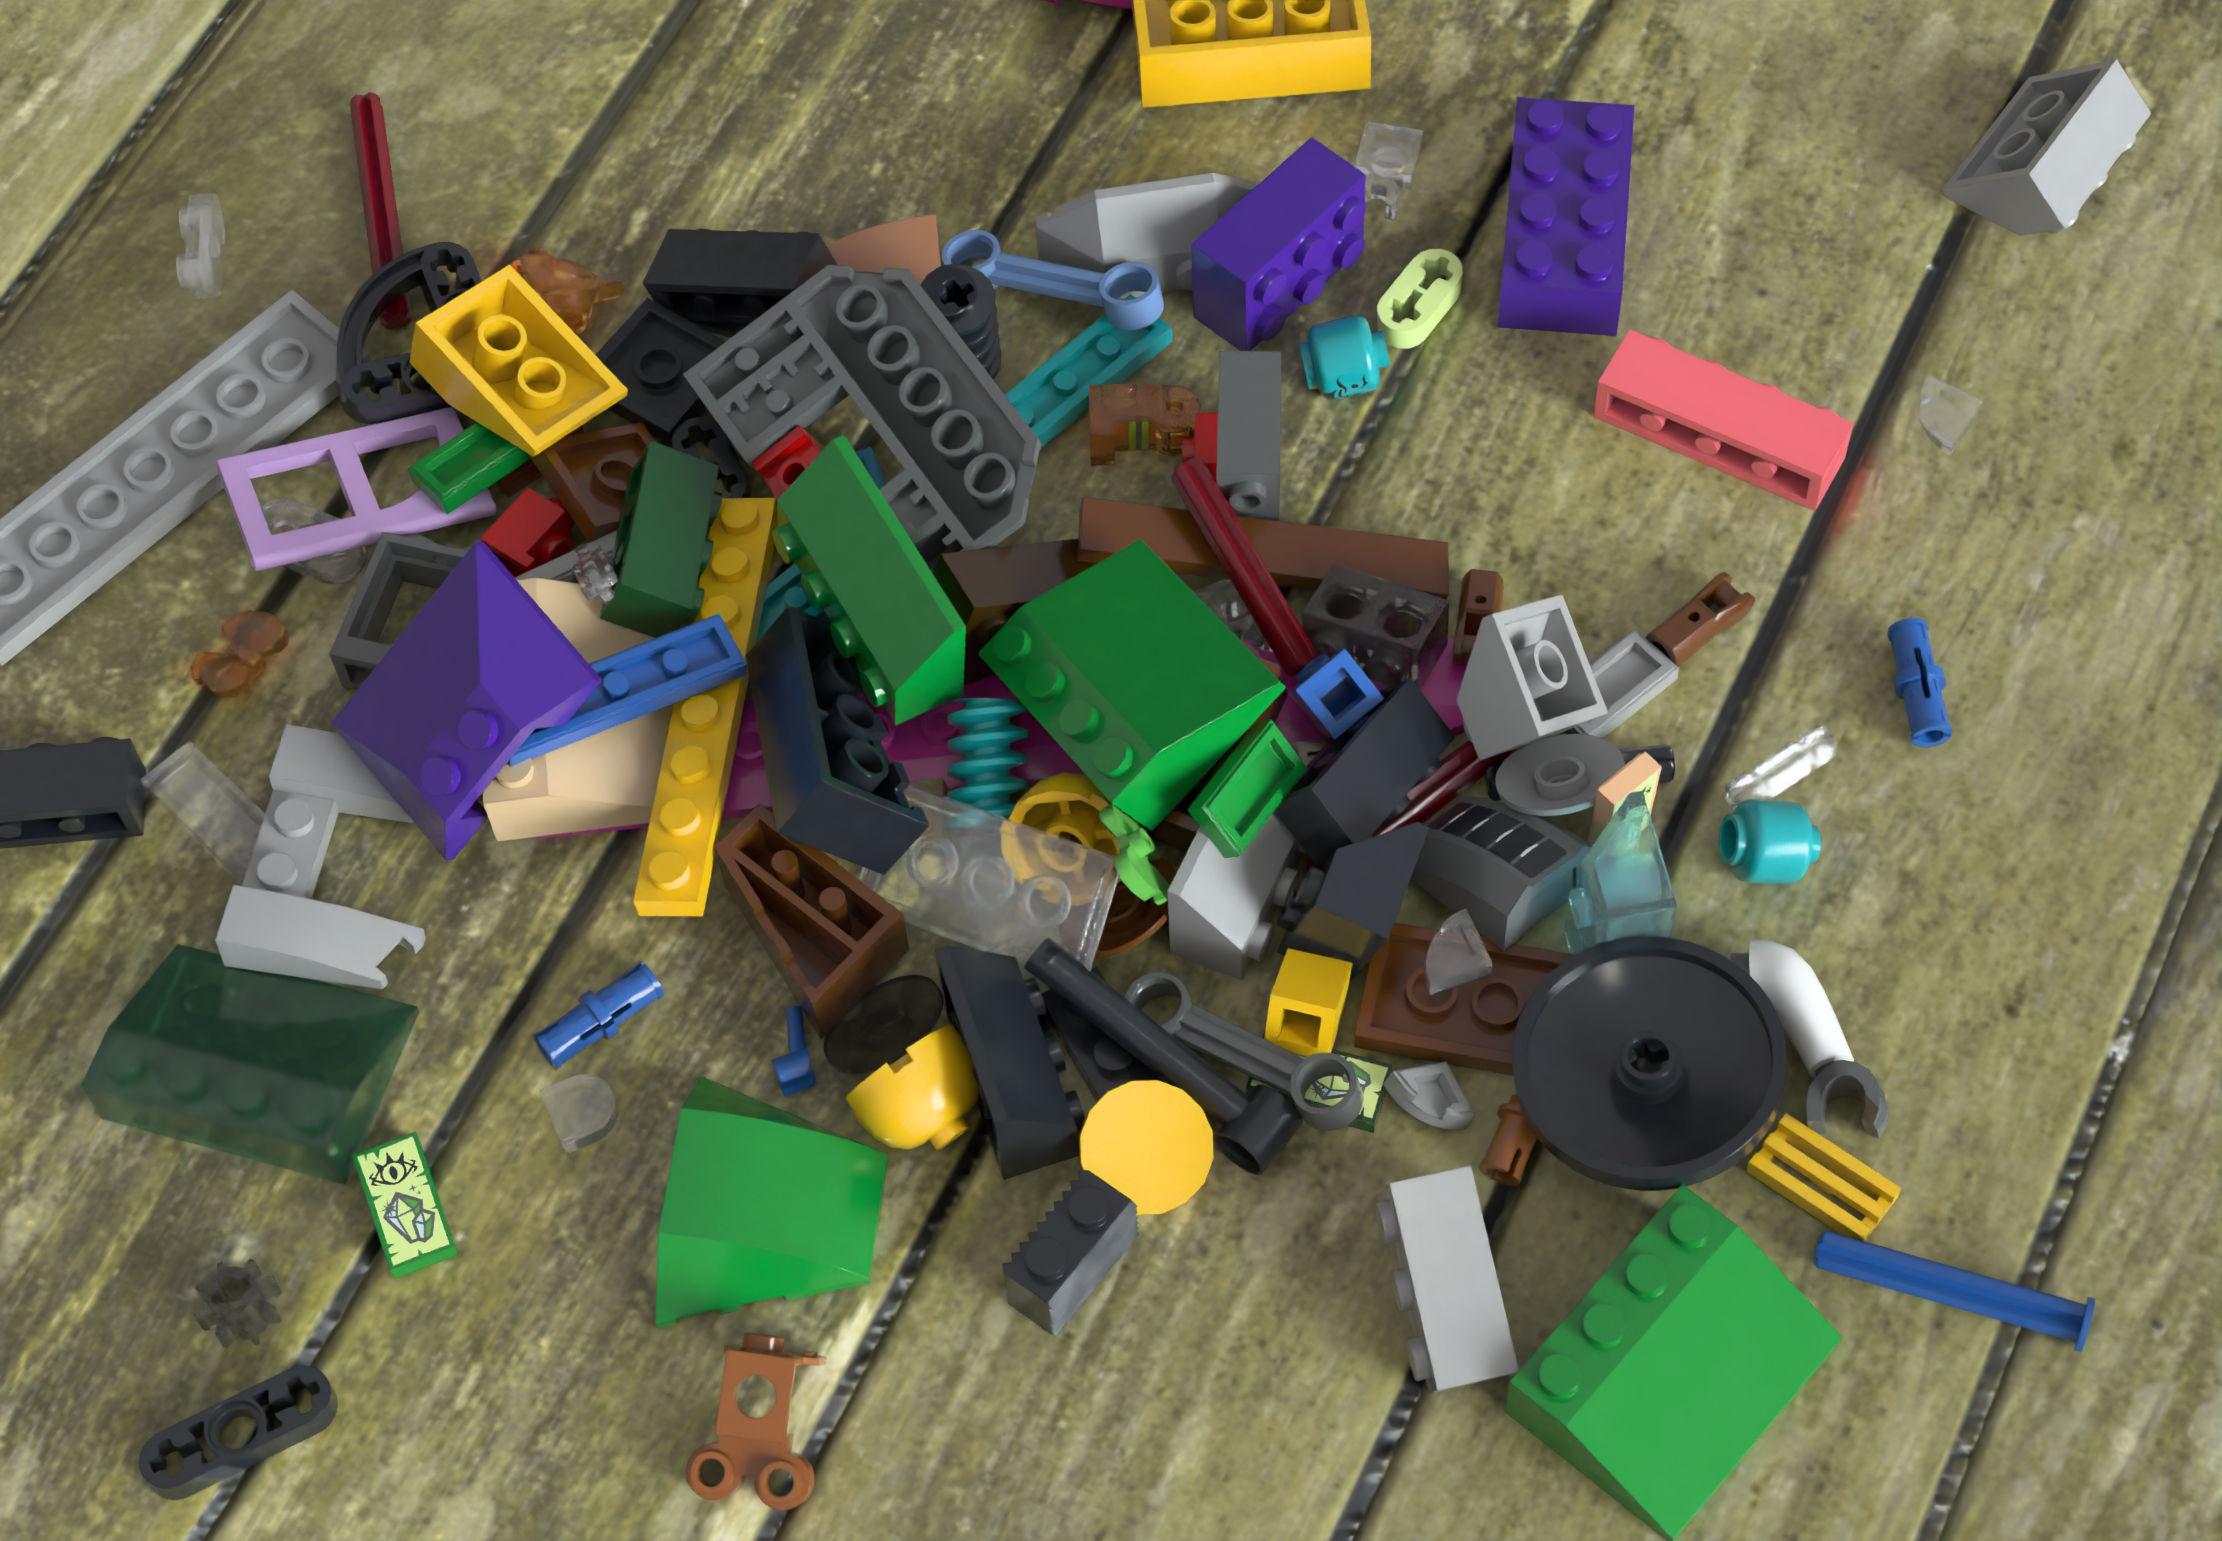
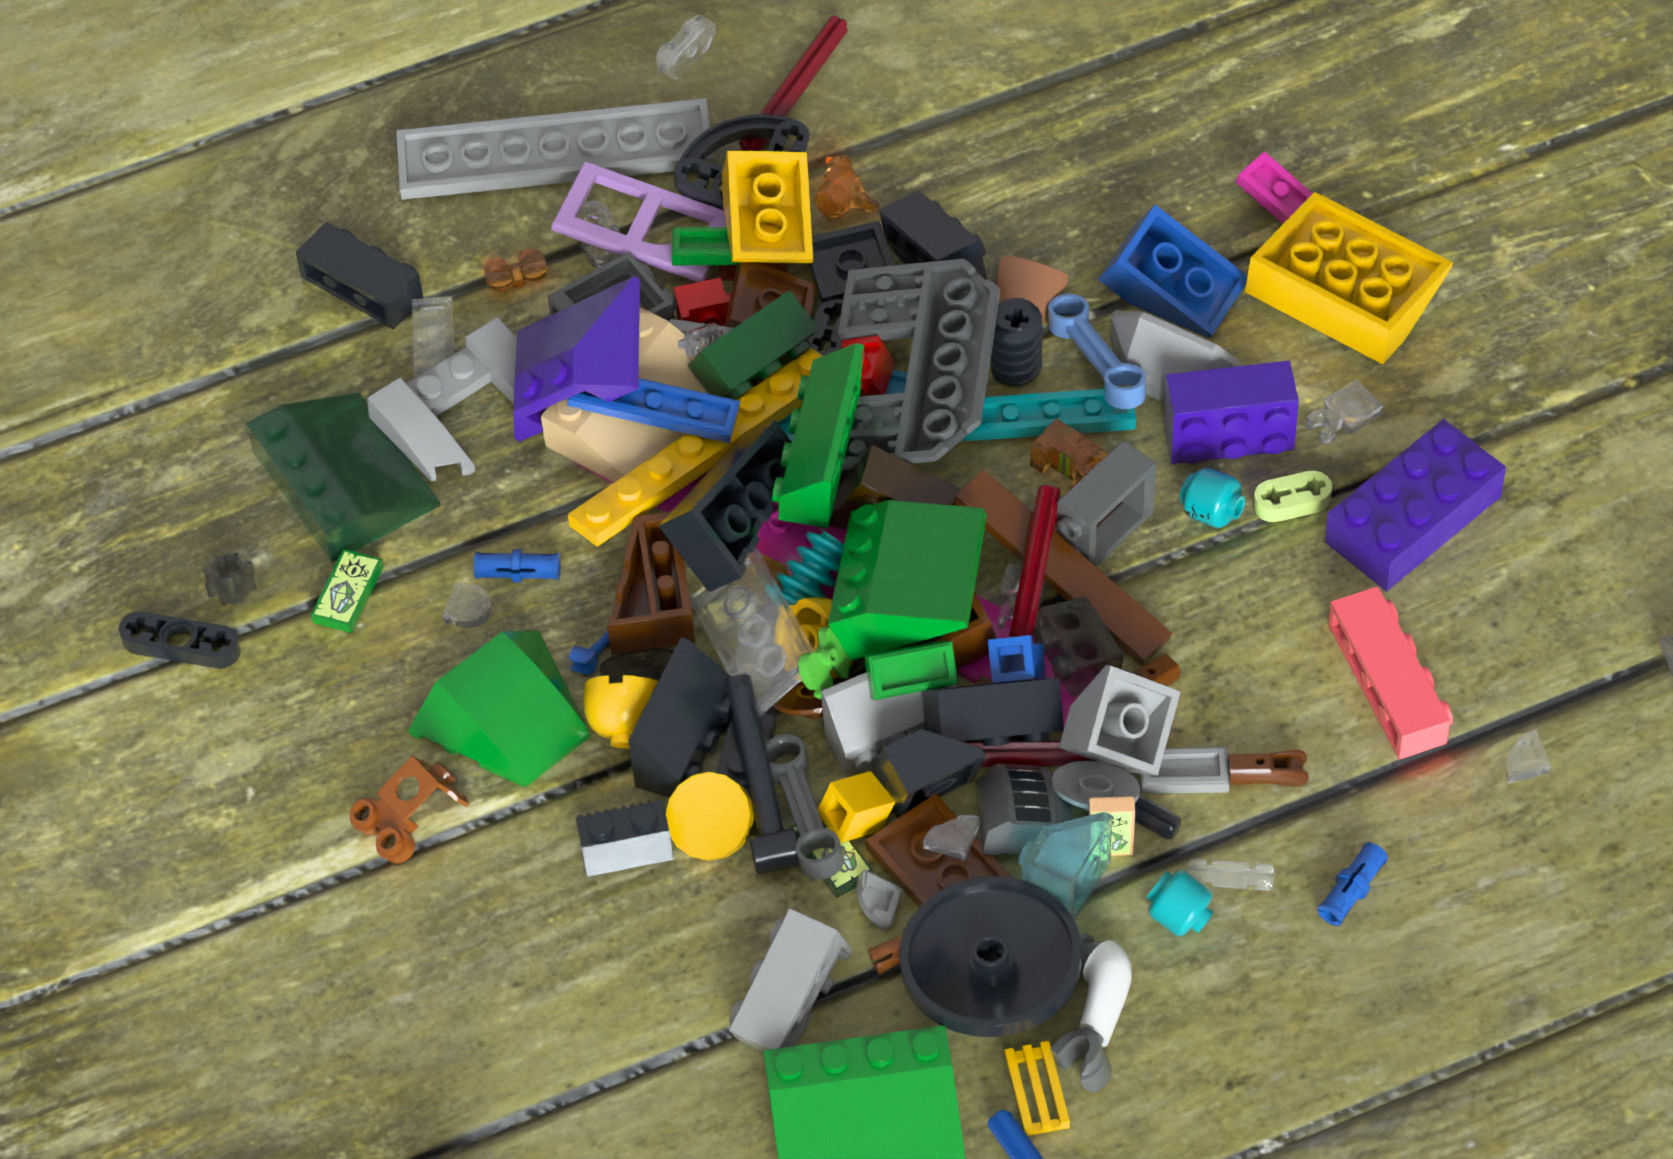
camera: 40 degrees right, 5 degrees down
none -> blue slope [1098,205,1247,338]

